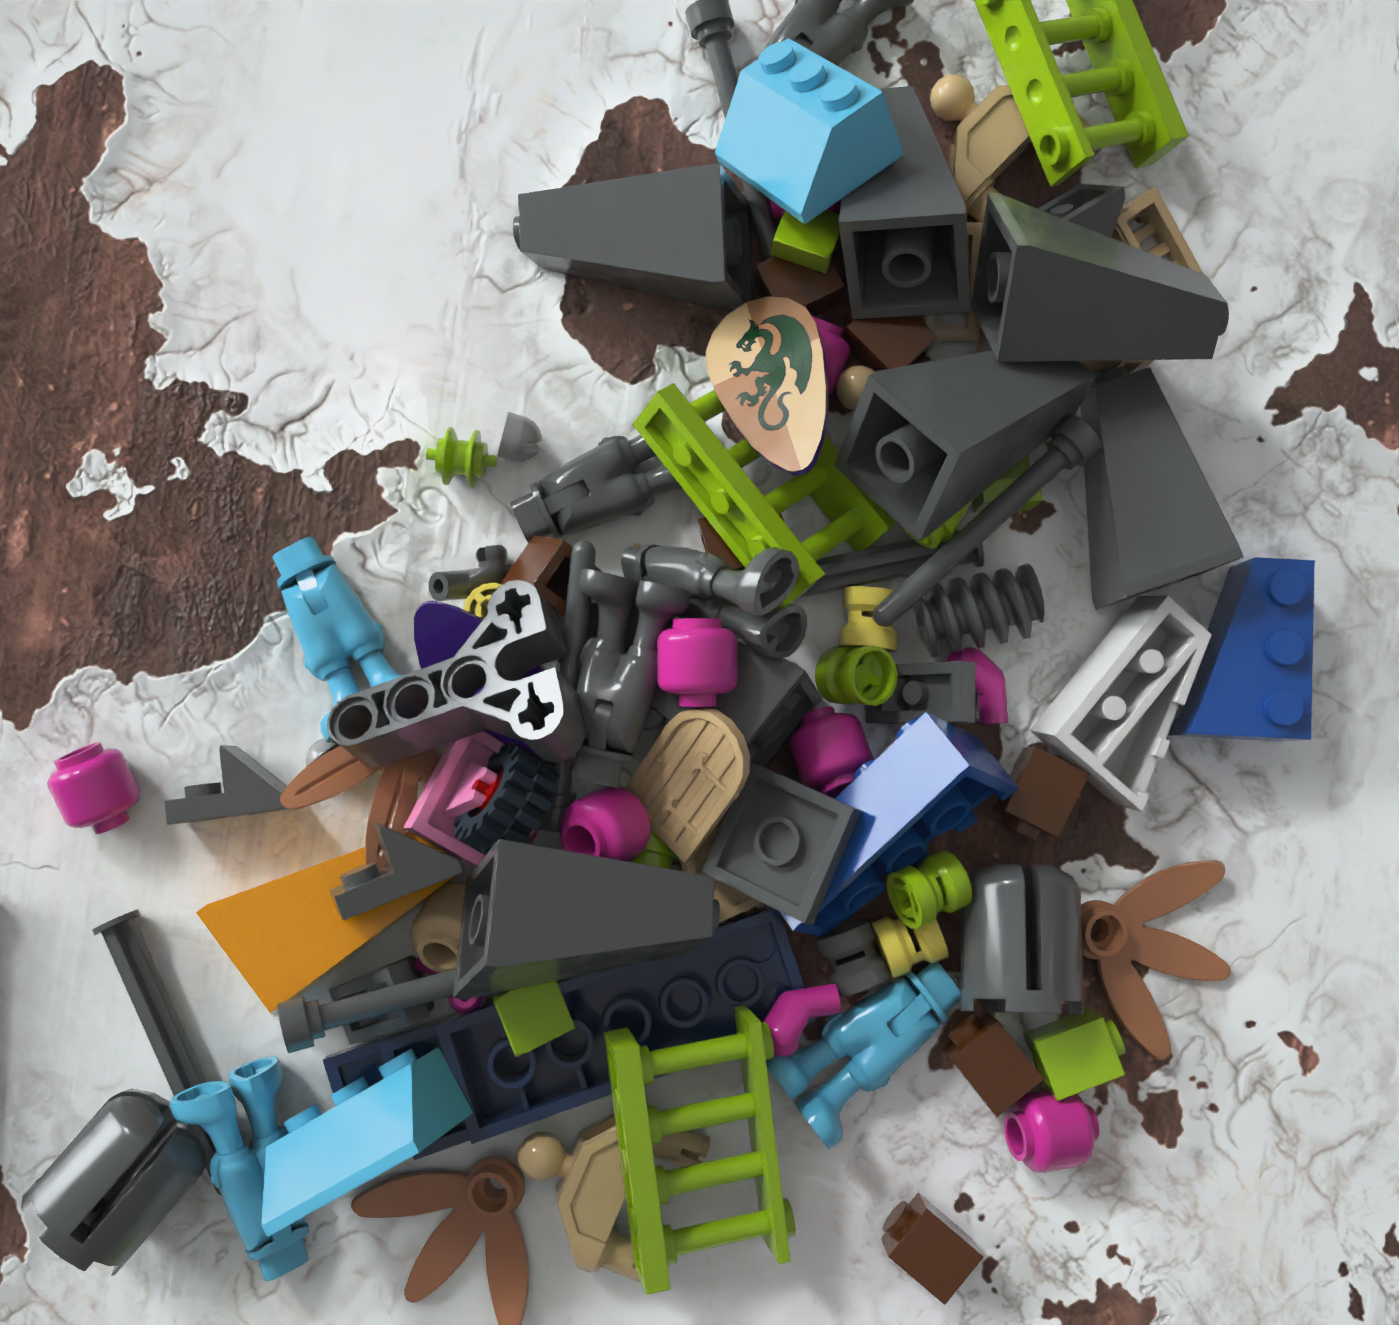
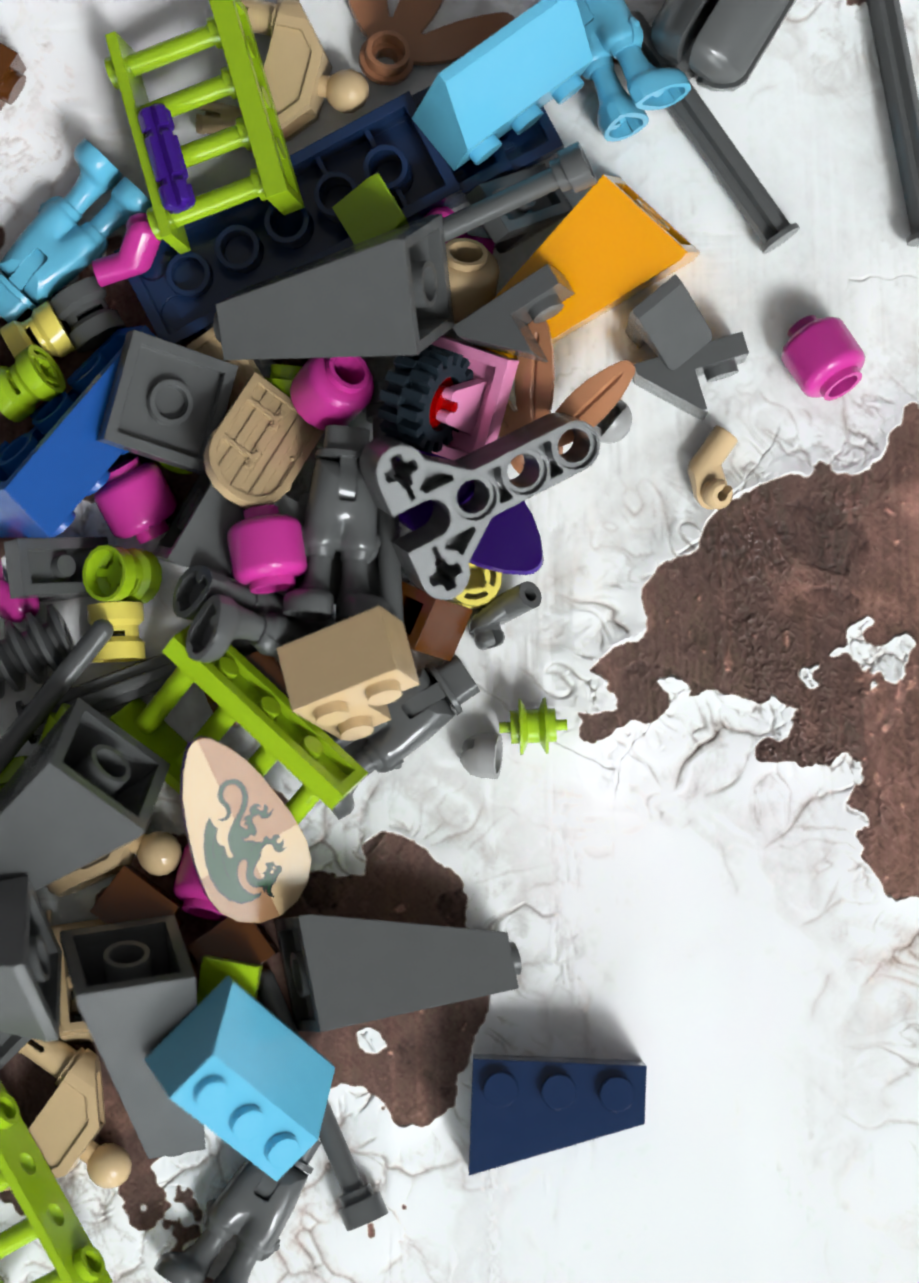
camera: 175 degrees right, 0 degrees up
medium azure piece [272,537,406,743] -> none
none -> dark purple axle [138,103,196,214]
none -> tan brick [276,605,420,741]
none -> dark blue wedge [469,1054,647,1176]
none -> dark grey slope [625,274,713,371]
none -> tan arm [687,425,738,510]

